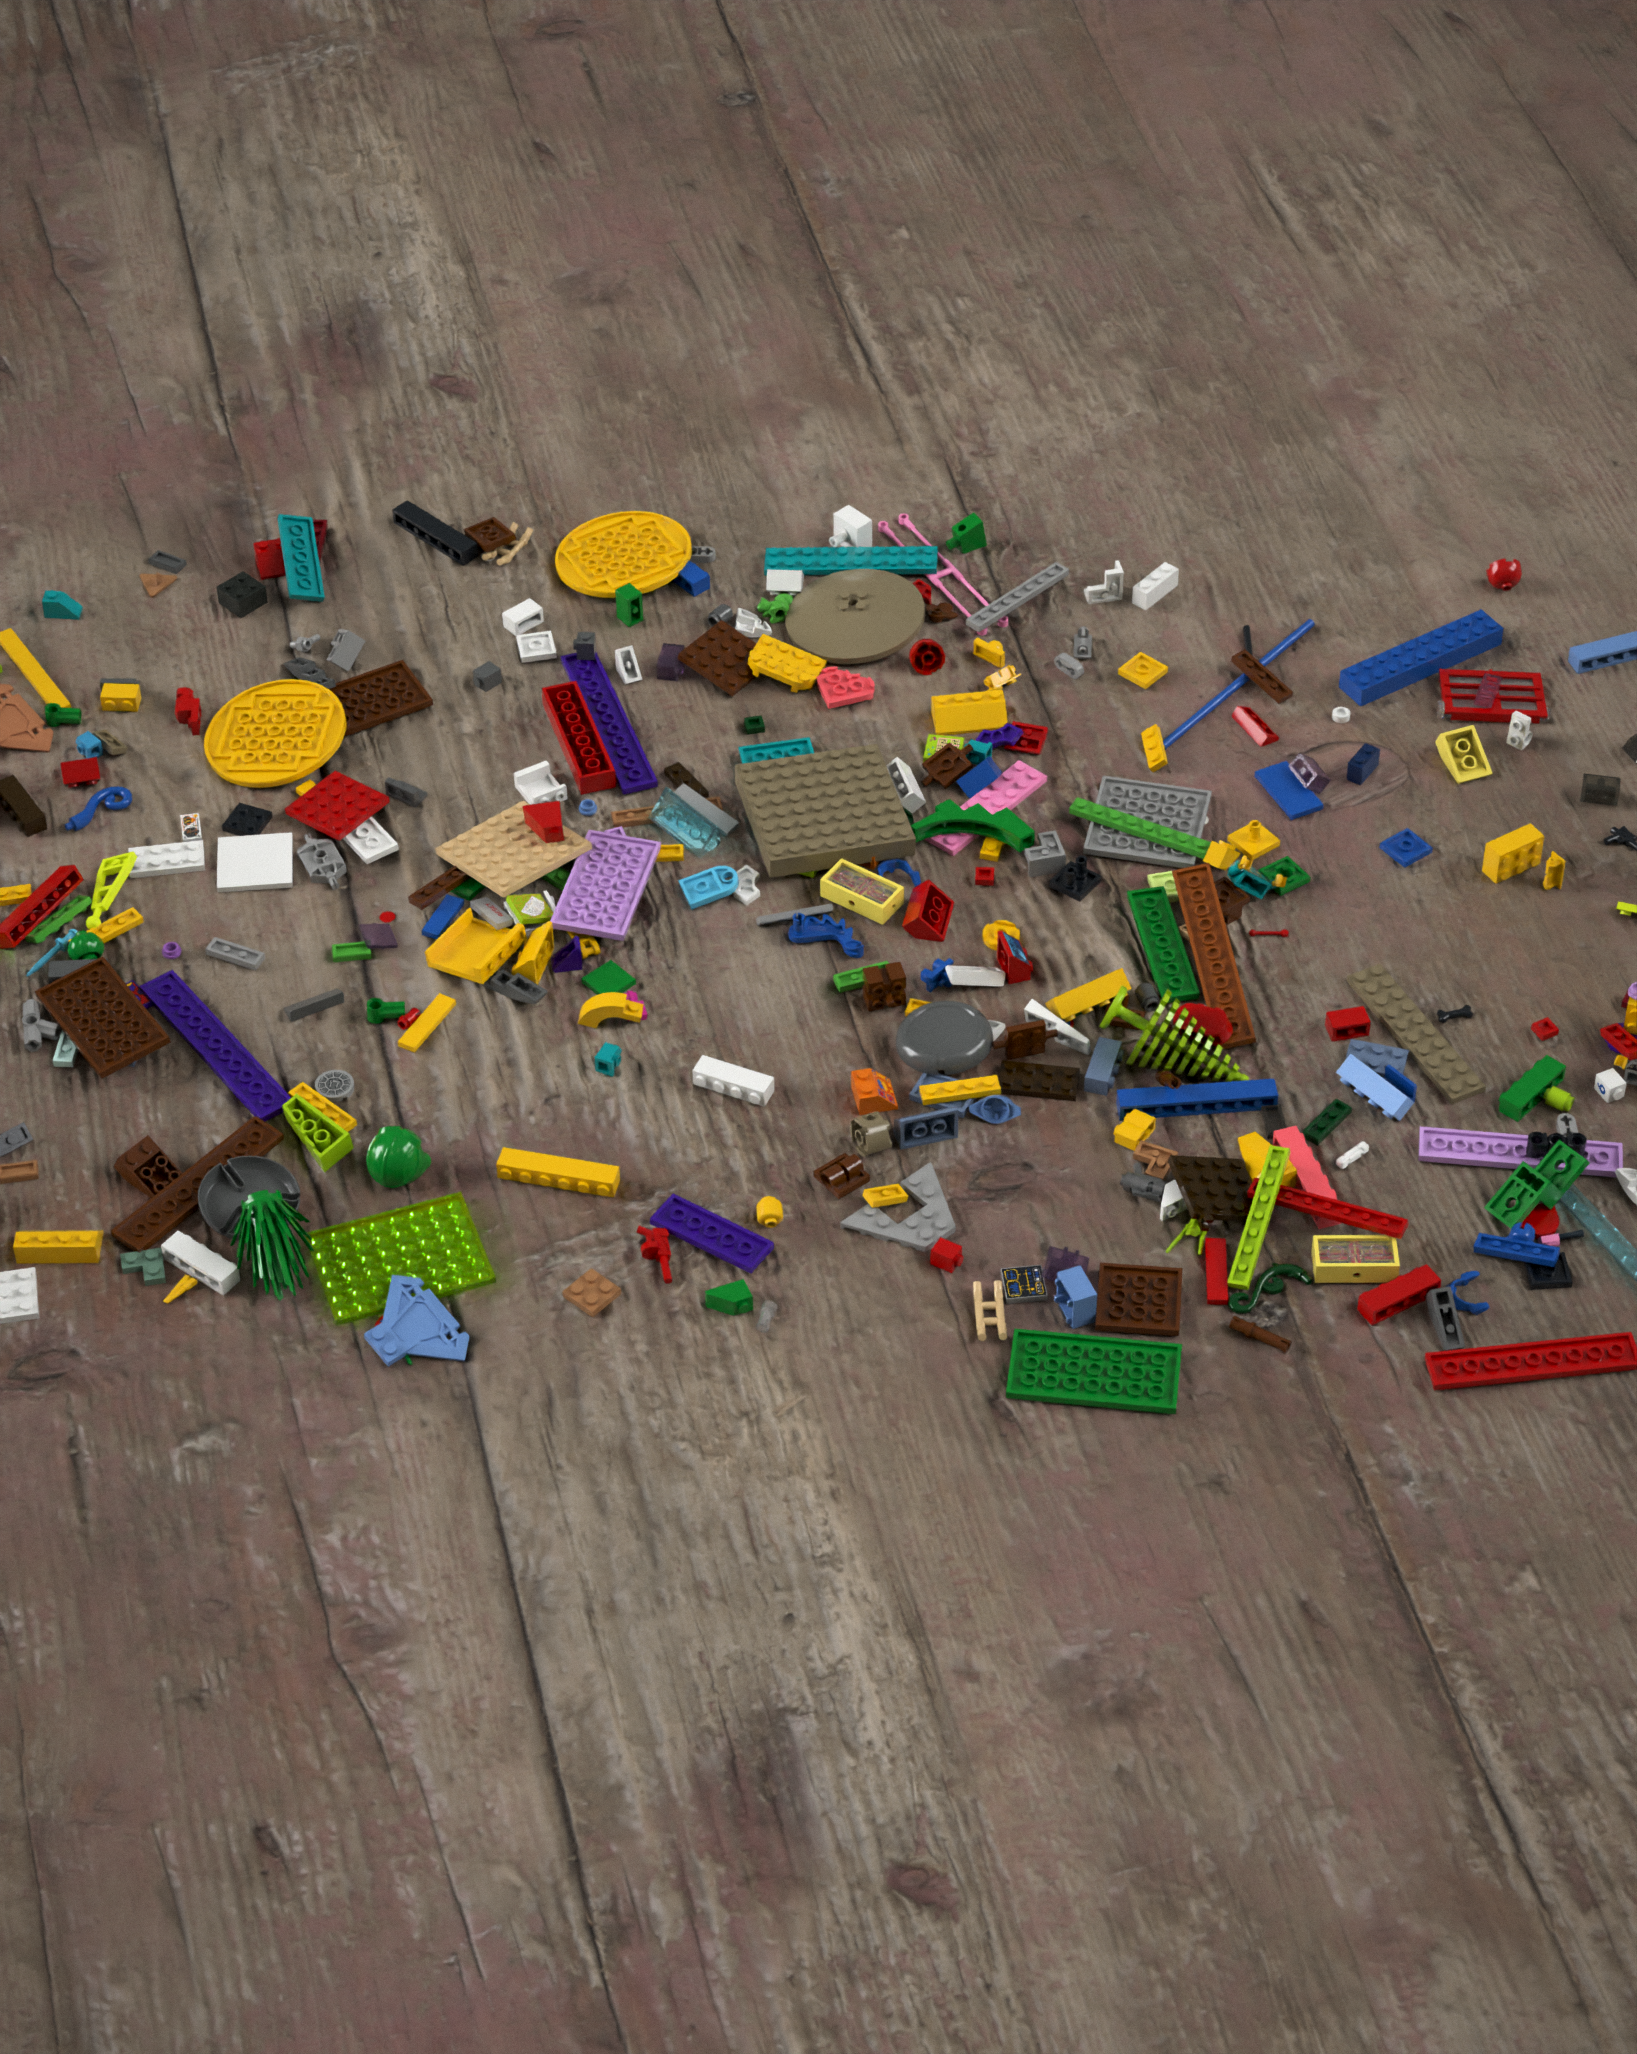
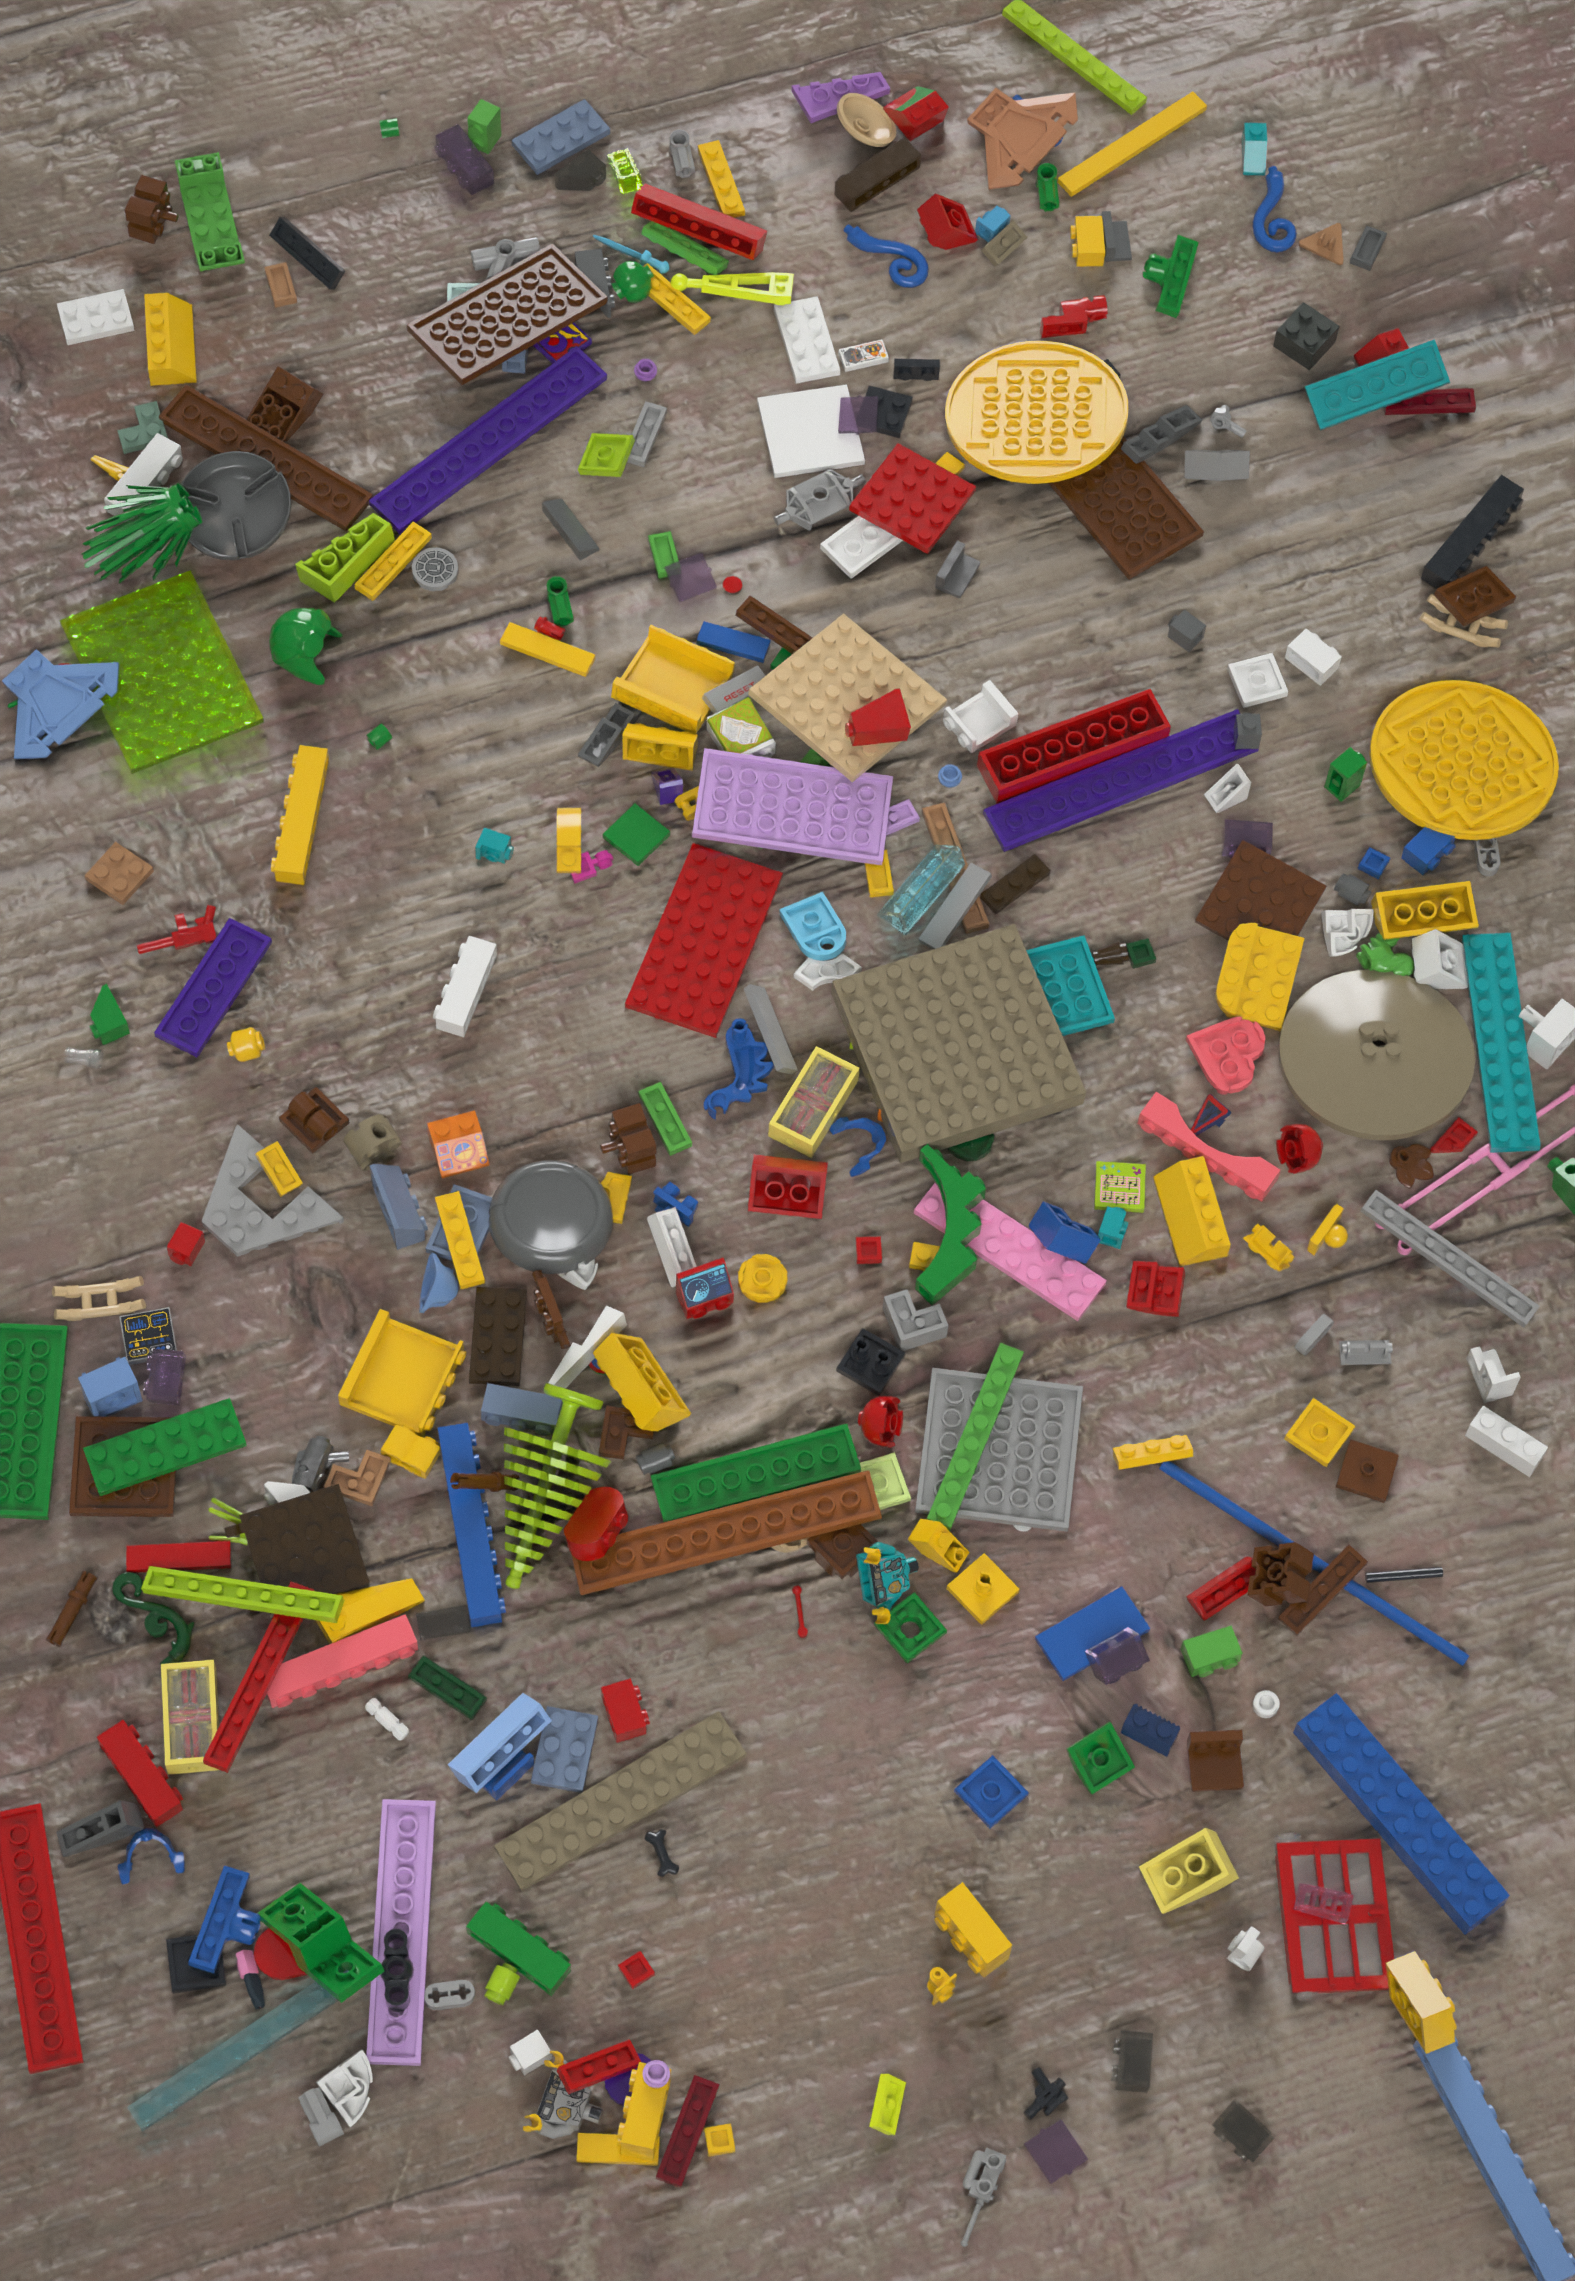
camera: 80 degrees right, 20 degrees up
white brick [886,757,926,814] -> none
reddish brown plate [921,742,974,789] -> none
dark purple tile [975,723,1024,750] -> none
none -> green plate [83,1398,247,1496]
none -> yellow panel [338,1309,466,1437]
none -> green hose [366,724,392,750]
none -> lime tile [578,433,635,477]
none -> red plate [625,843,783,1038]
none -> clear purple piece [838,395,879,435]
none -> red cylinder [858,1396,903,1448]
none -> black plate [893,358,940,381]
none -> green slope [1066,1722,1135,1794]
none -> dark brown cone [1092,941,1129,966]
none -> coral arch [1138,1092,1280,1202]
none -> green plate [1143,235,1199,318]
none -> bright green brick [1180,1626,1243,1677]
none -> reddish brown bracket [1187,1729,1244,1792]
none -> piece [1190,1094,1231,1136]
none -> reddish brown brick [1247,1542,1314,1606]
none -> blue plant [1252,166,1297,253]
none -> reddish brown plate [1336,1439,1399,1503]
none -> blue tile [1358,847,1390,880]
none -> yellow slope [1371,881,1479,940]
none -> yellow brick [1386,1951,1457,2054]

